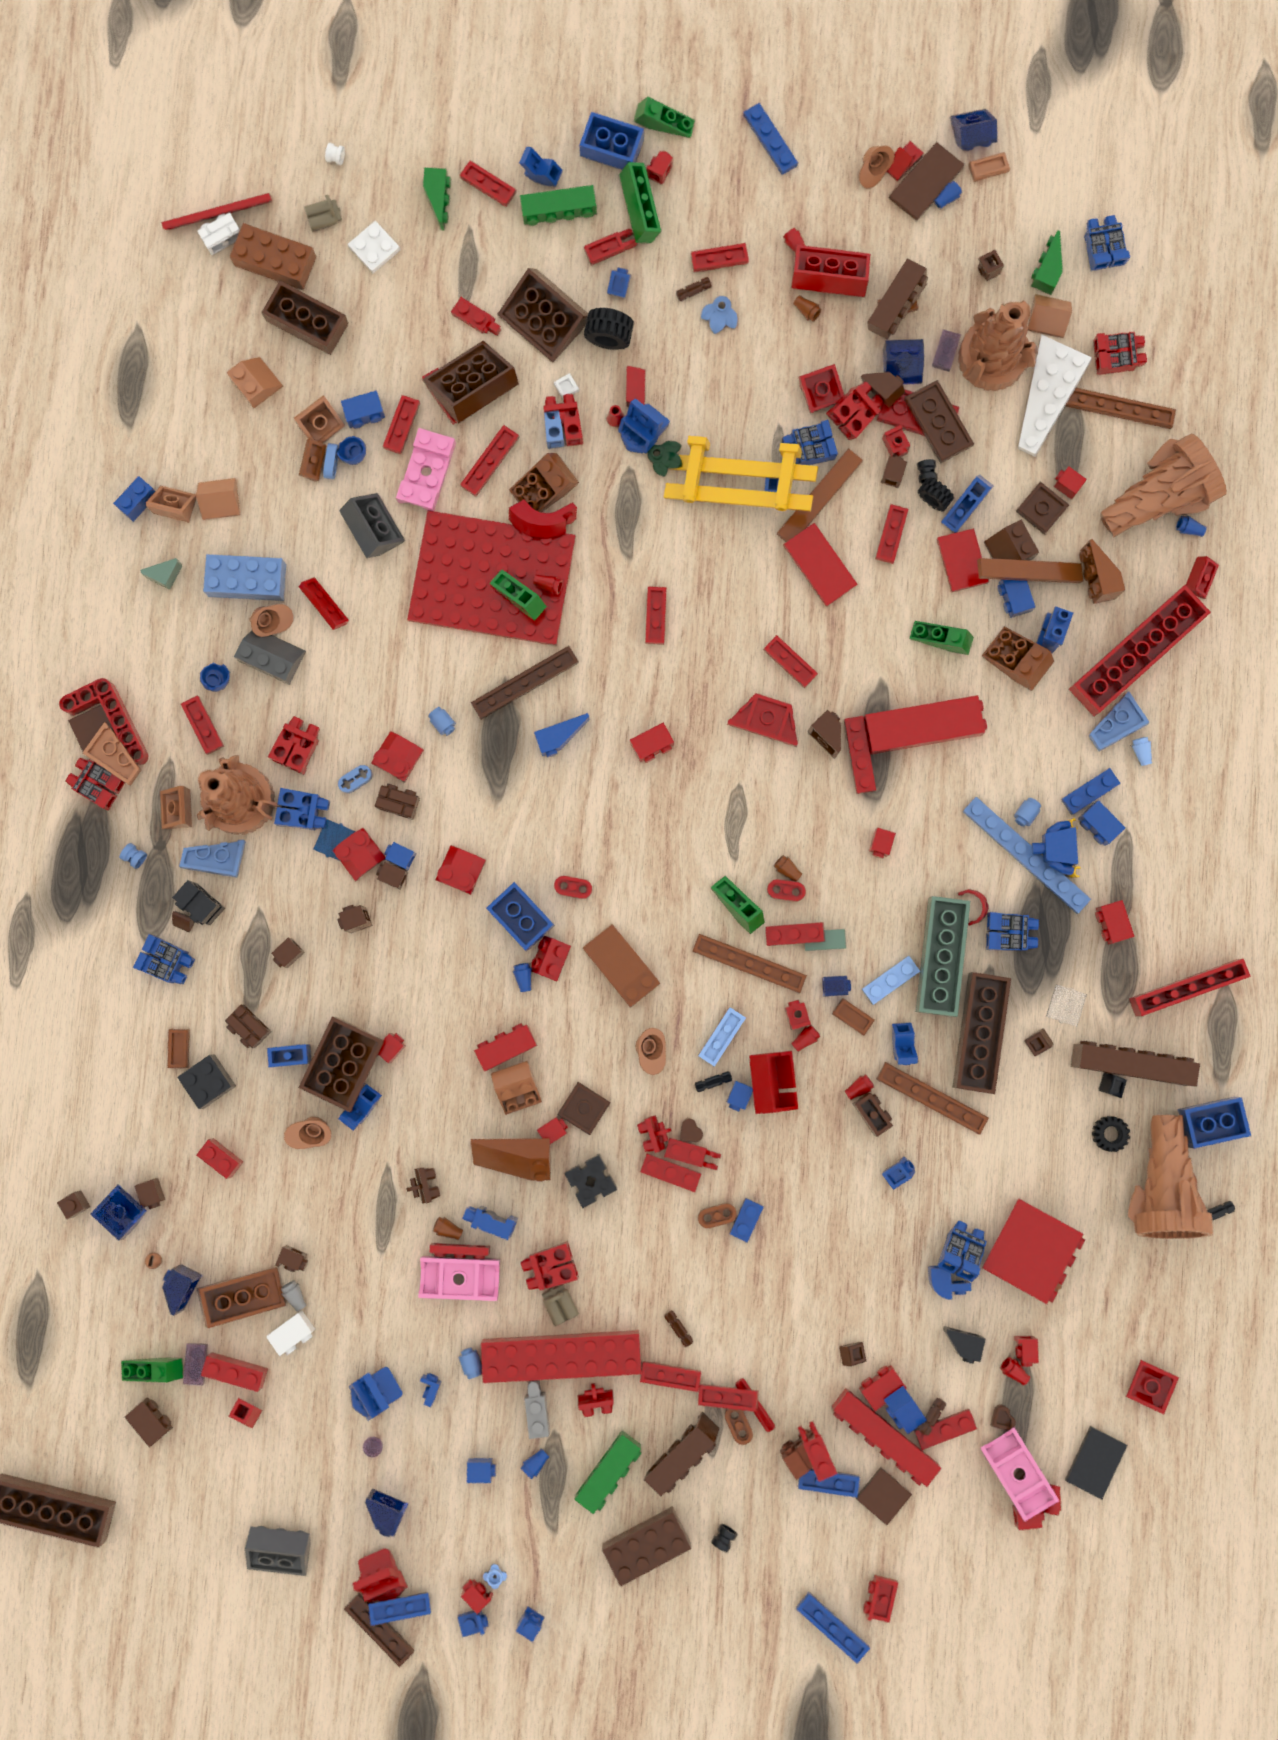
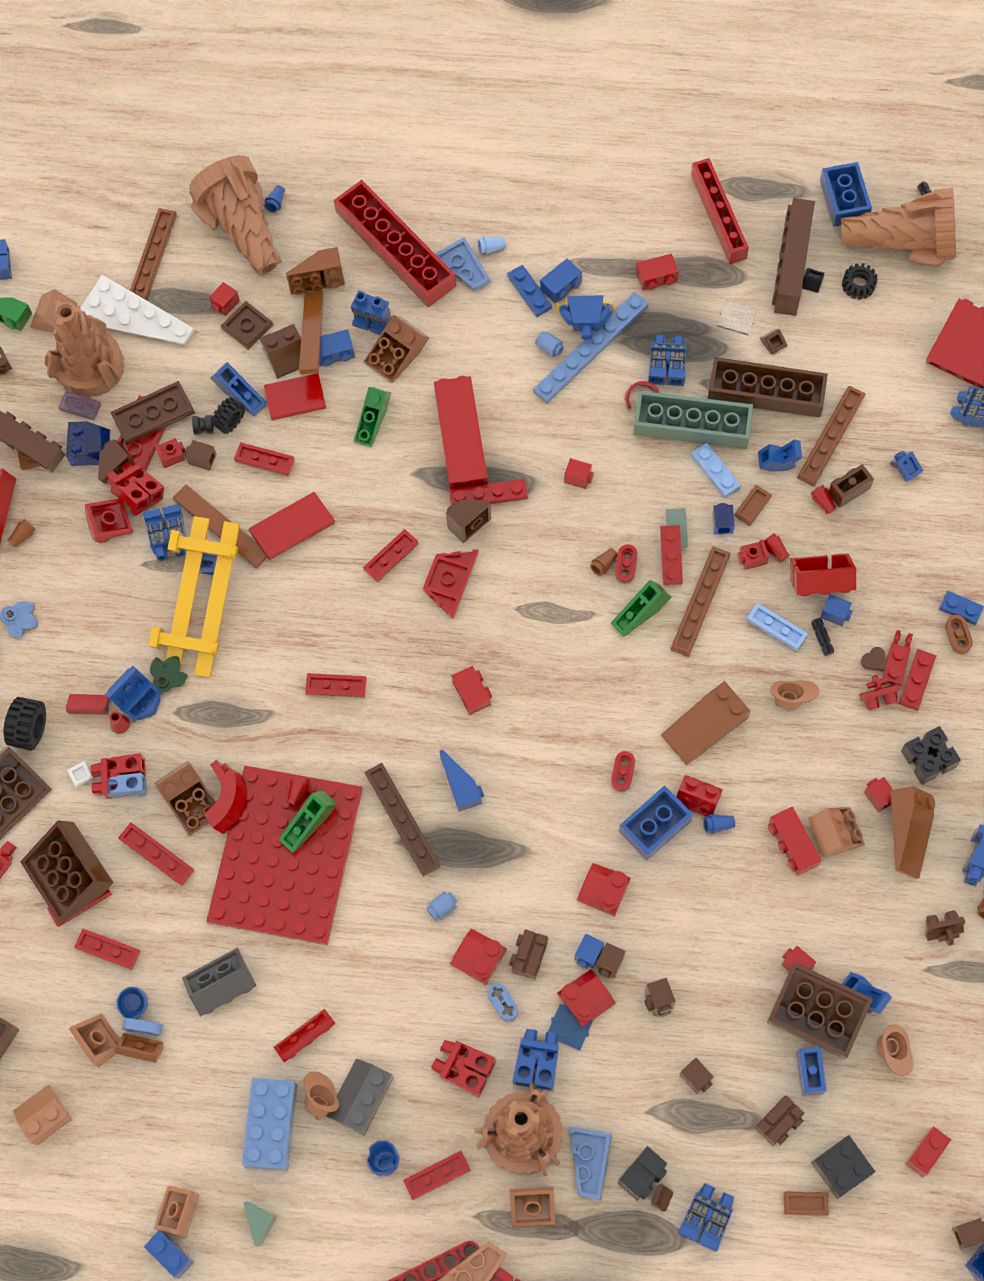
camera: 85 degrees left, 15 degrees down
medium blue wheel [119,843,147,869] -> none
nougat slope [196,478,240,520] -> none
blue brick [341,390,385,428] -> none
bright pink piece [396,428,456,511] -> none
reddish brown tile [557,1082,611,1135] -> none
red hips [1093,332,1147,375] -> none
red slope [1186,556,1219,599] -> none

